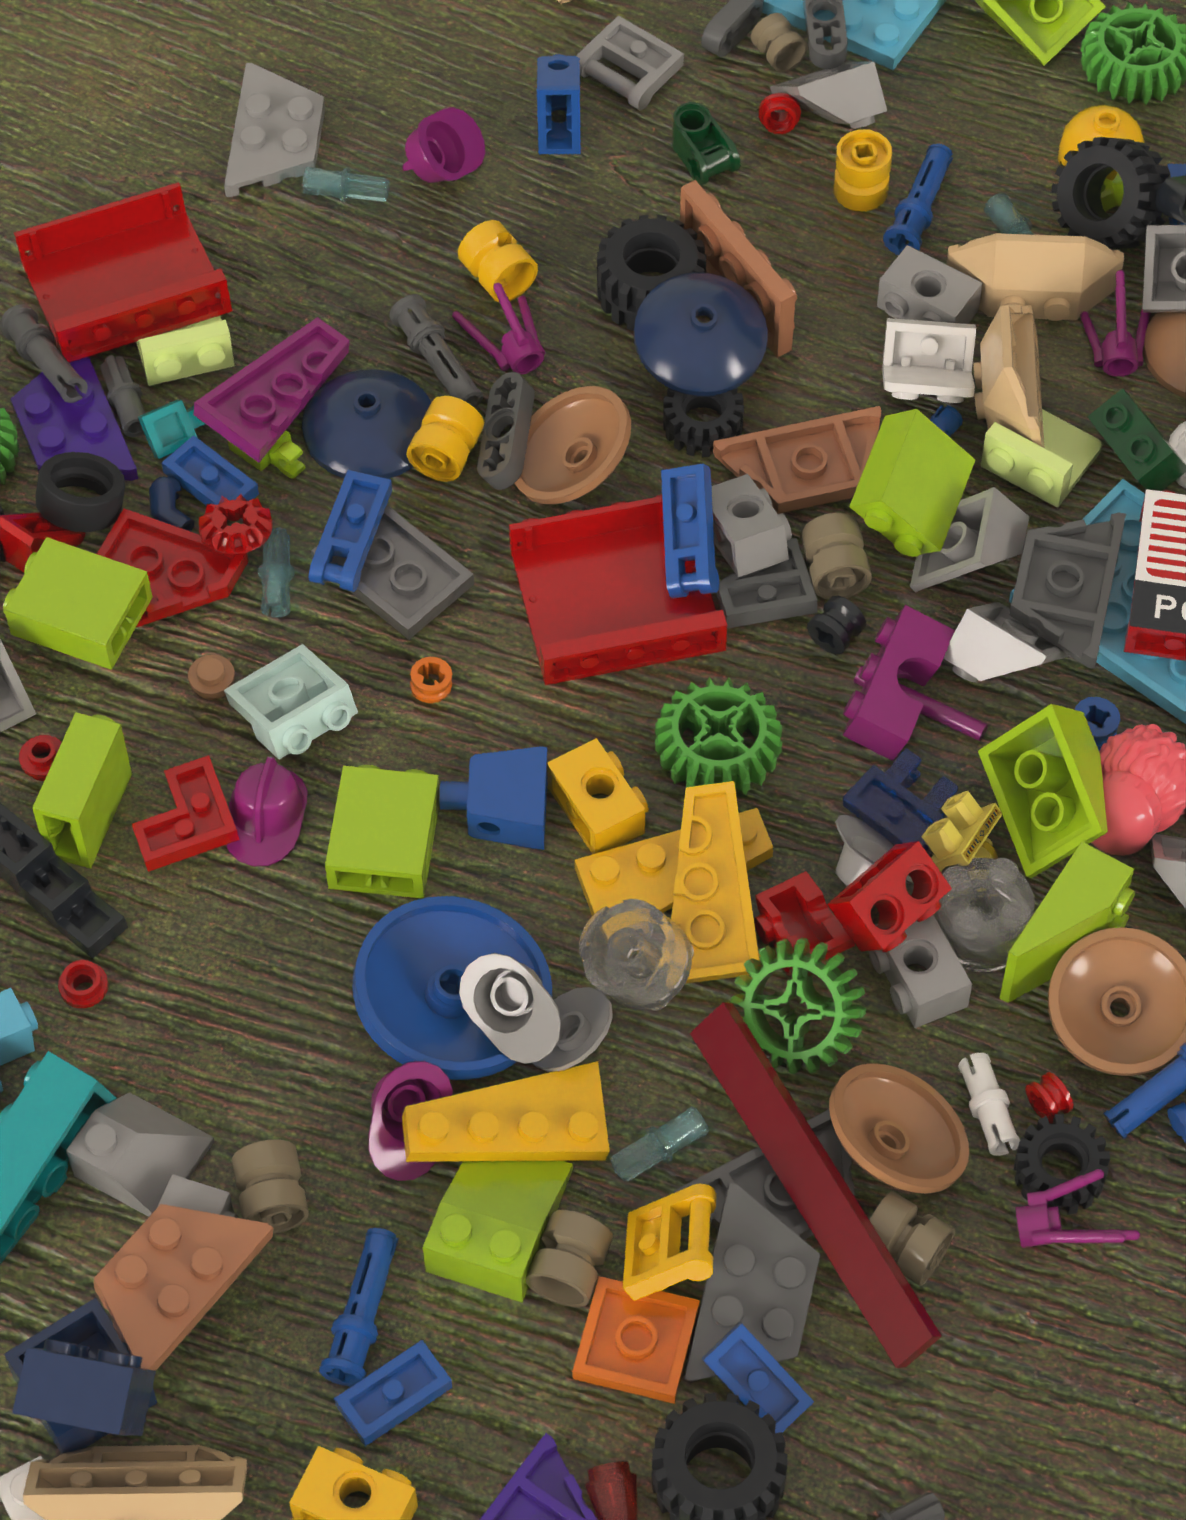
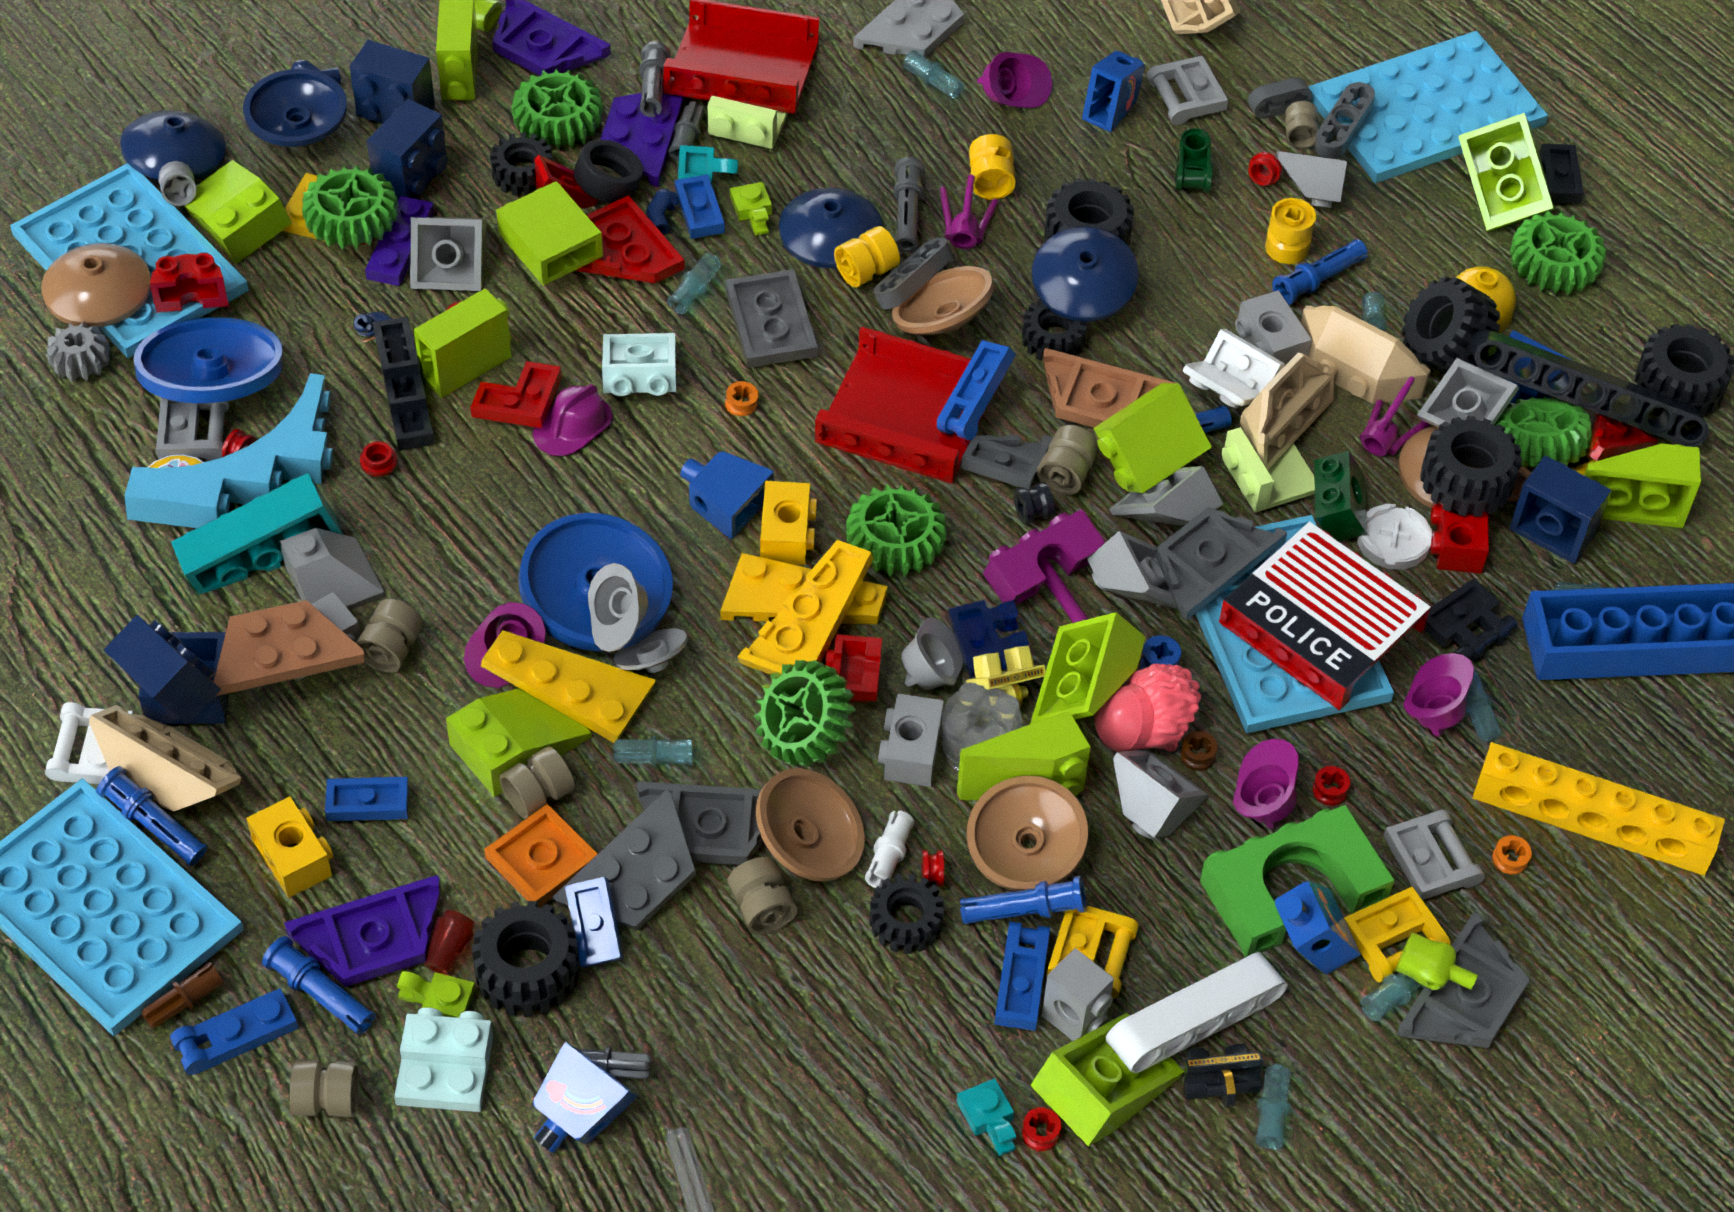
camera: 30 degrees right, 5 degrees down
medium nougat plate [188,654,235,700] -> none
magenta wing [193,317,350,463] -> none
red gear [199,494,273,554] -> none
blue plate [309,470,392,592] -> none
blue pin [319,1228,399,1387] -> none
lime brick [325,765,440,899] -> none
clear brick [579,899,694,1011] -> none
yellow plate [622,1184,716,1301] -> none
nougat plate [680,180,797,358] -> none
dark red tile [690,1002,942,1368] -> none
light grey brick [712,474,792,578] -> none
red brick [827,841,952,952] -> none
magenta plant [1016,1169,1140,1248] -> none

